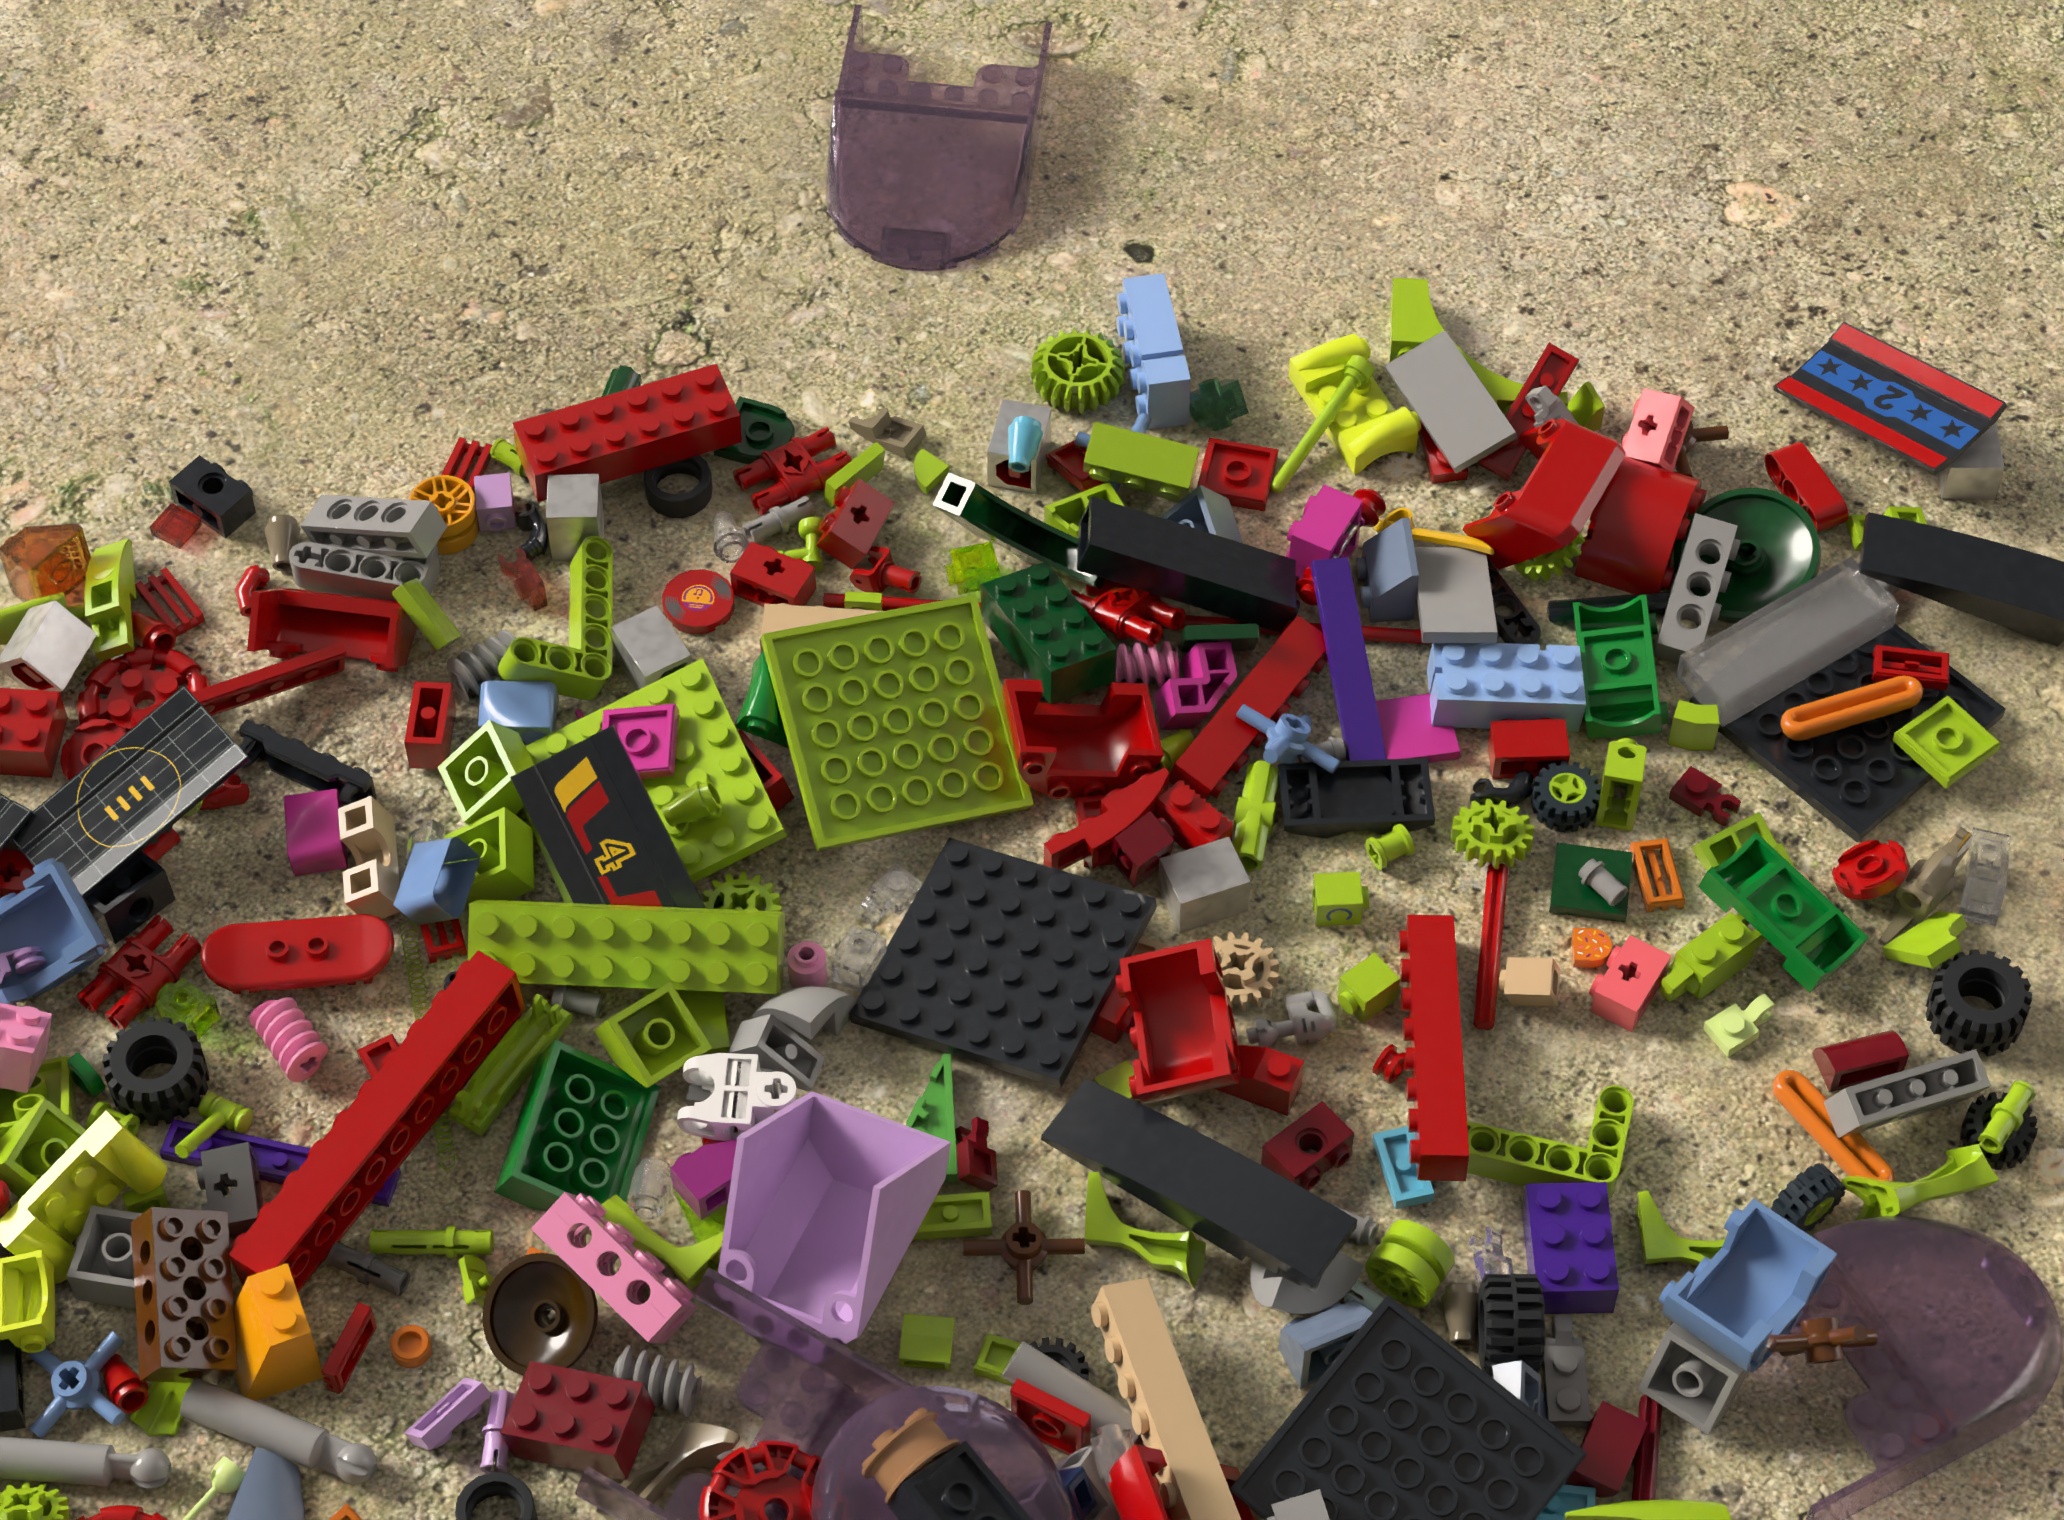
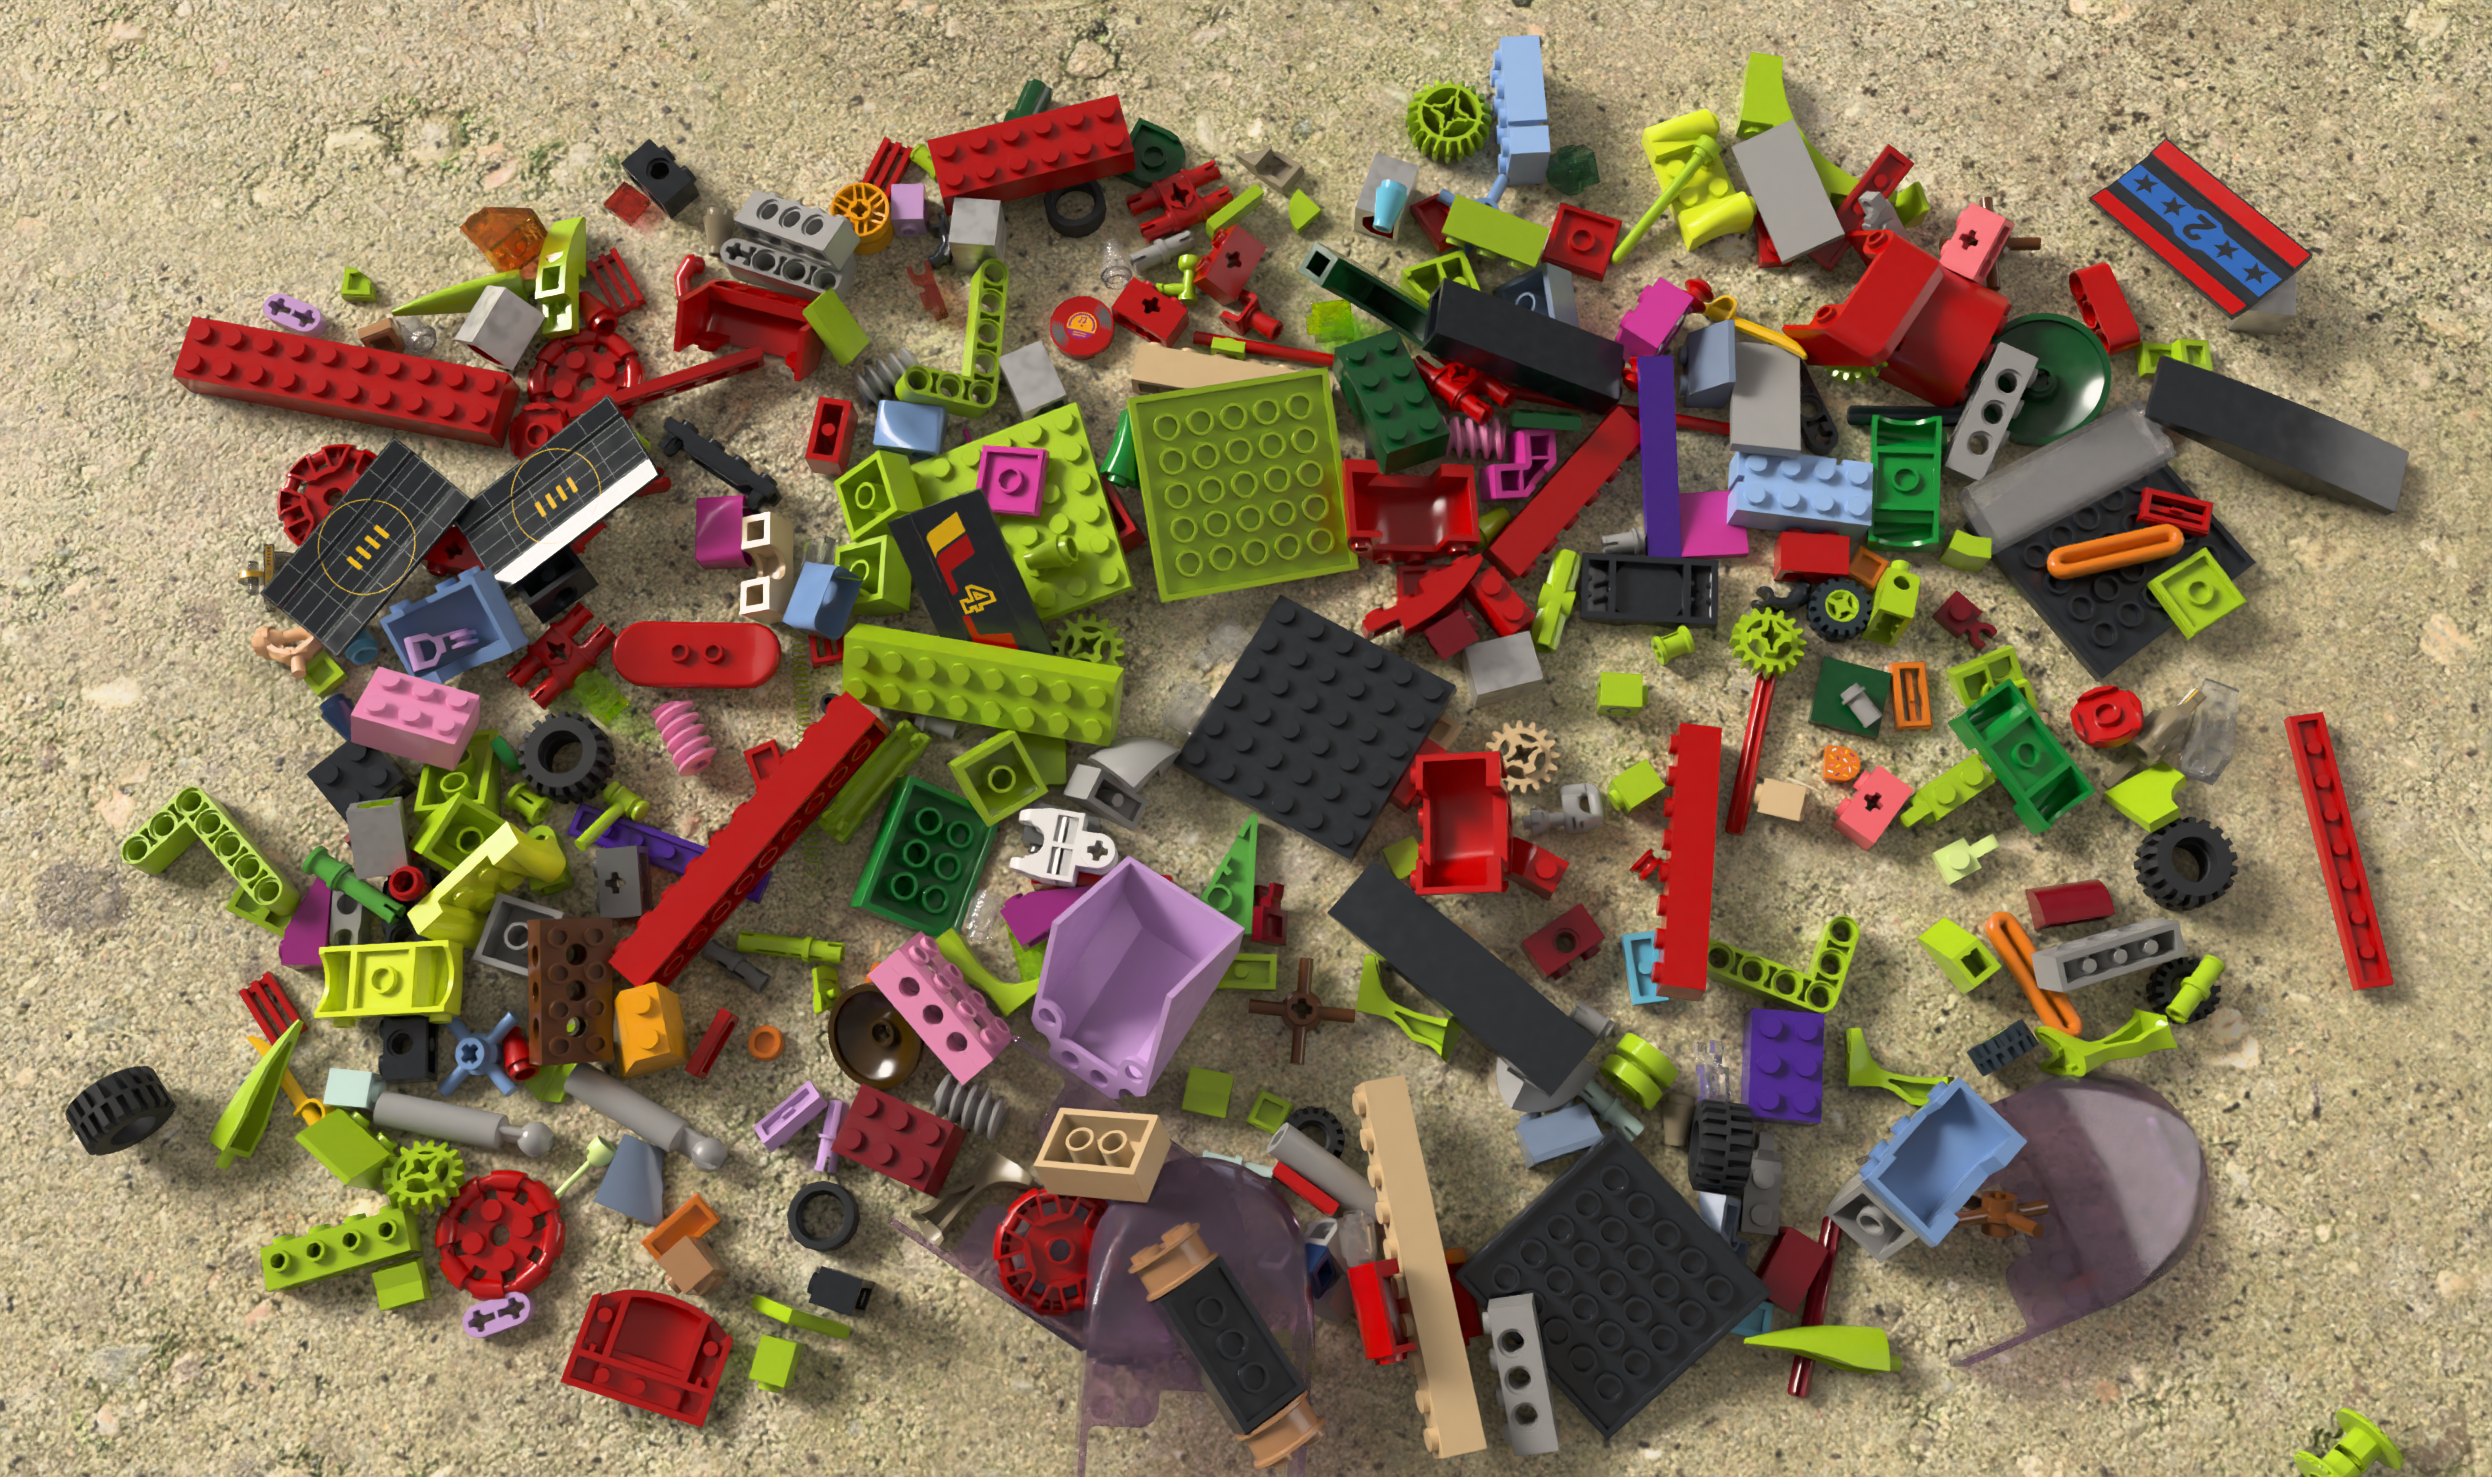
camera: 10 degrees right, 20 degrees up
bright pink brick [787,941,828,988] -> none
medium blue bar [1236,704,1340,774] -> none
none -> tan brick [1034,1108,1171,1203]
none -> orange tile [1846,545,1891,593]
none -> lime slope [1916,917,2002,994]

